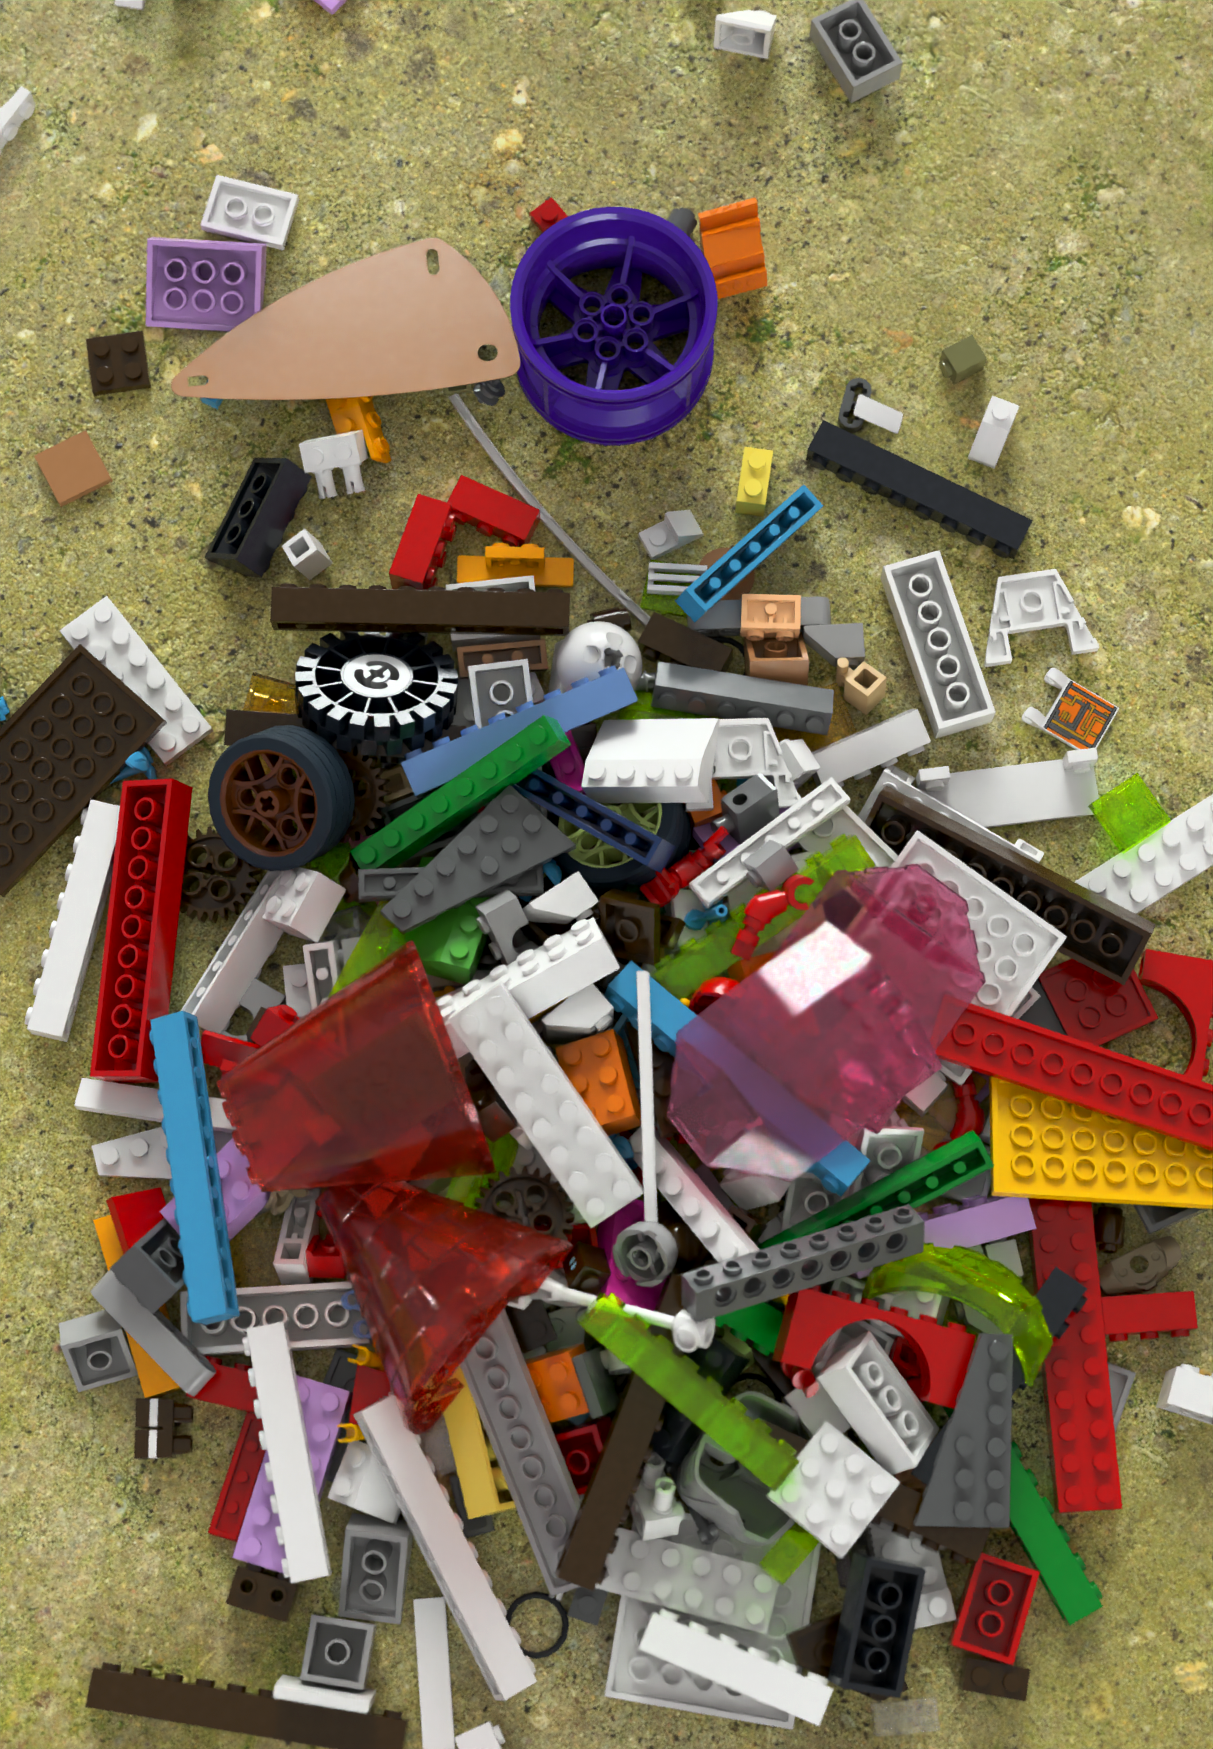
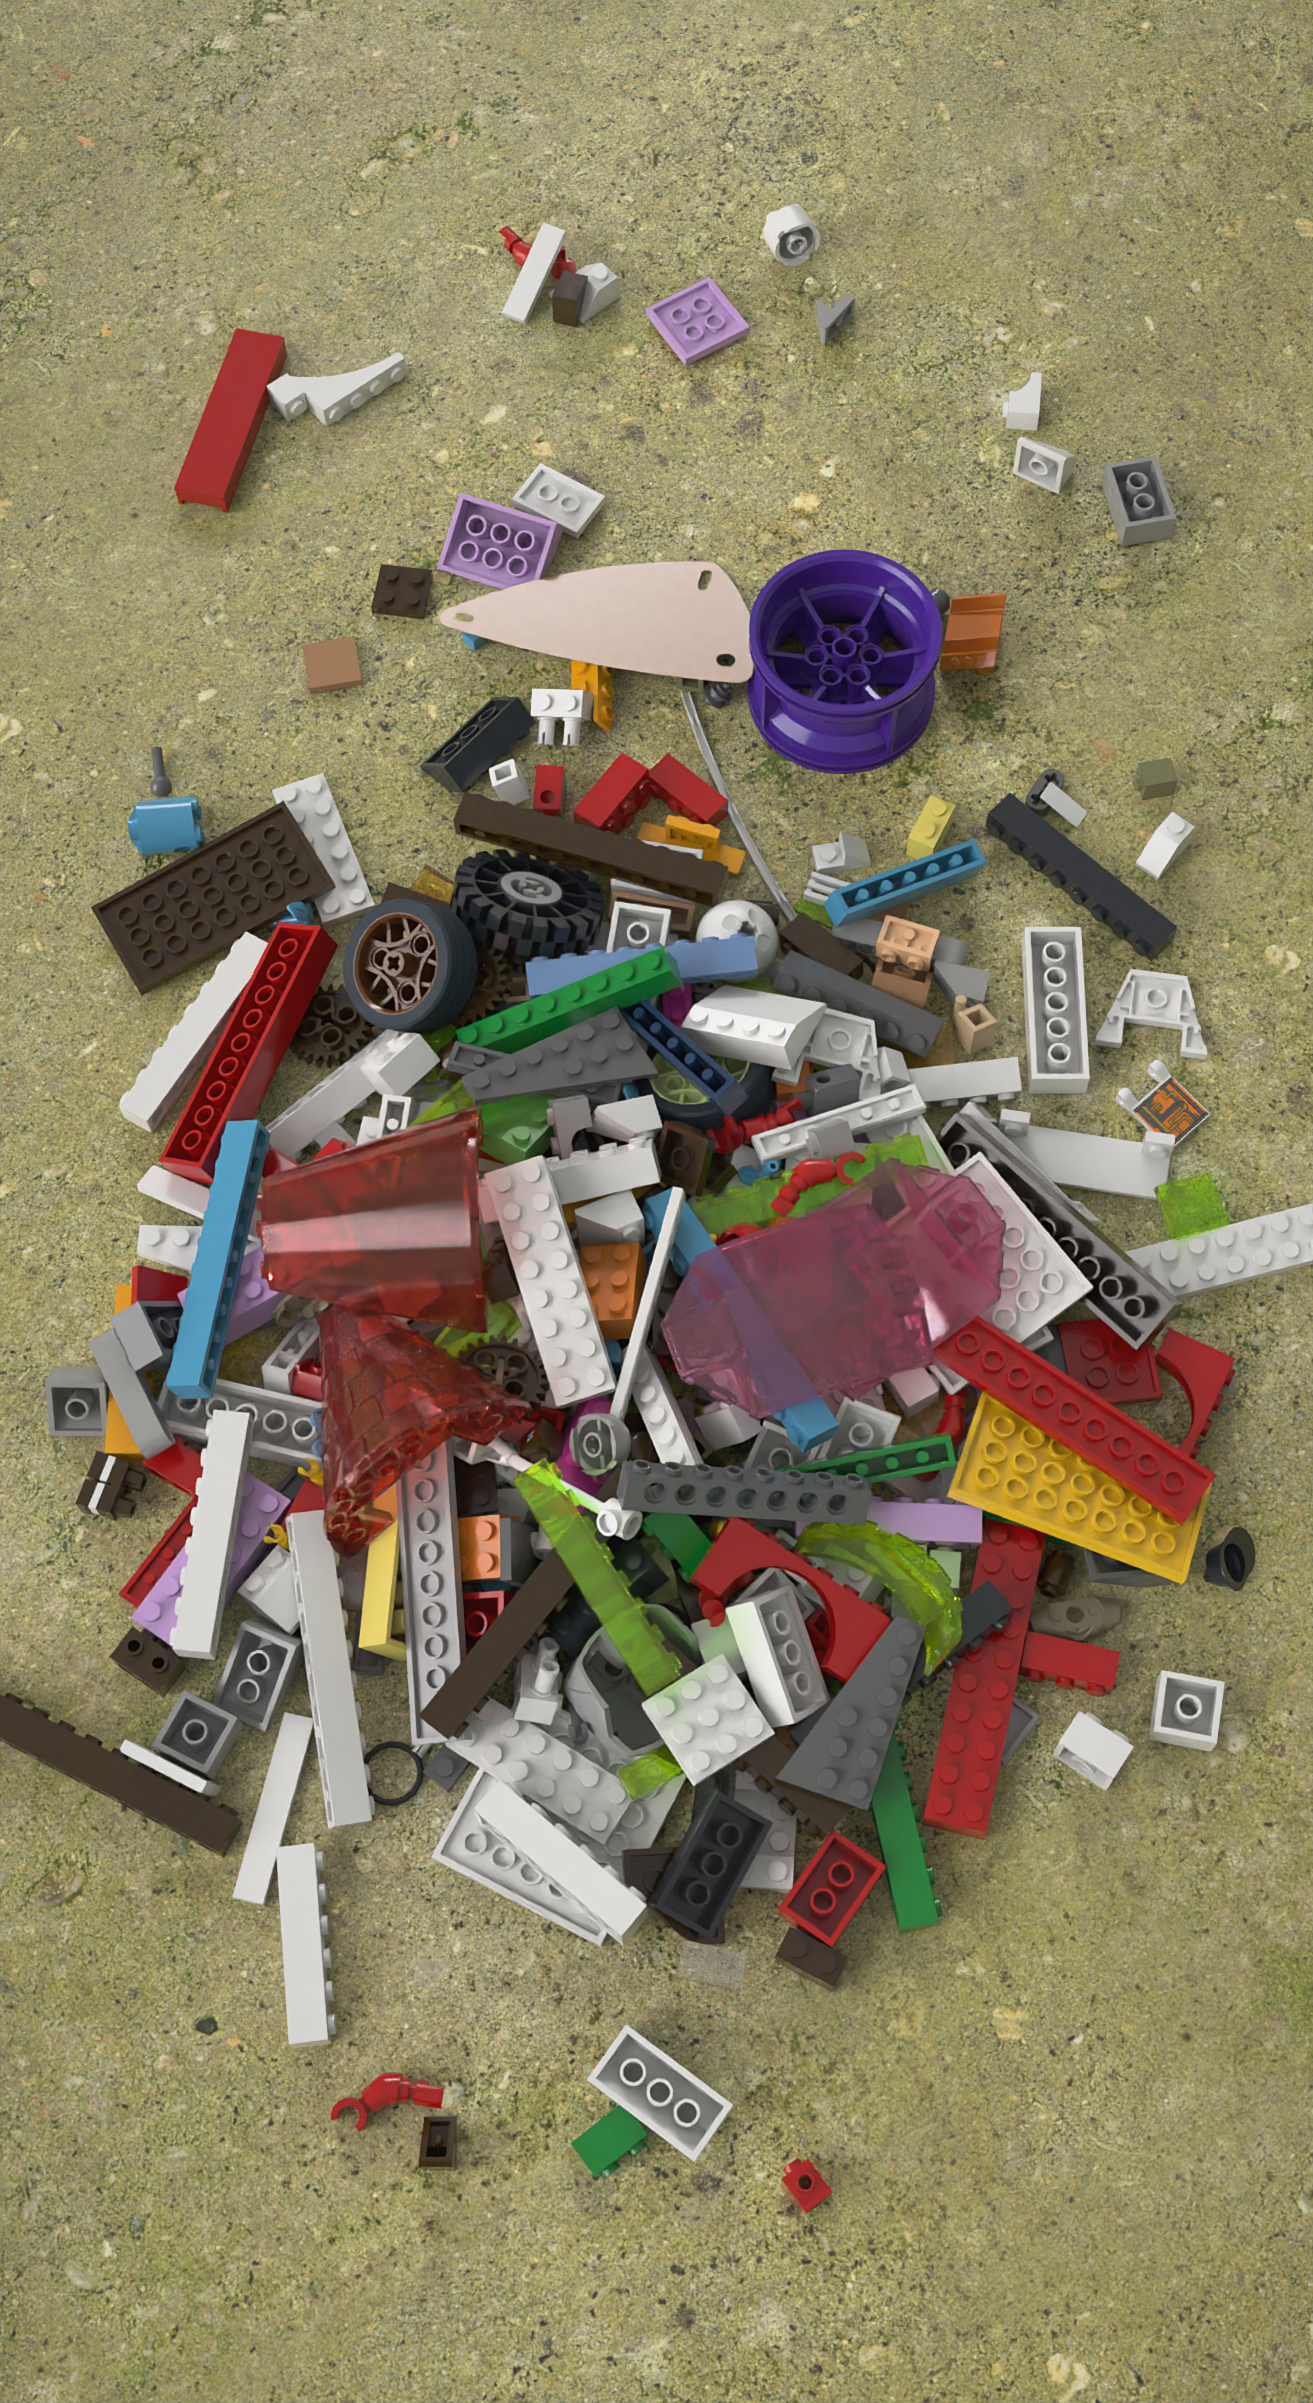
camera: 20 degrees right, 10 degrees down
none -> red torso [533,765,567,818]

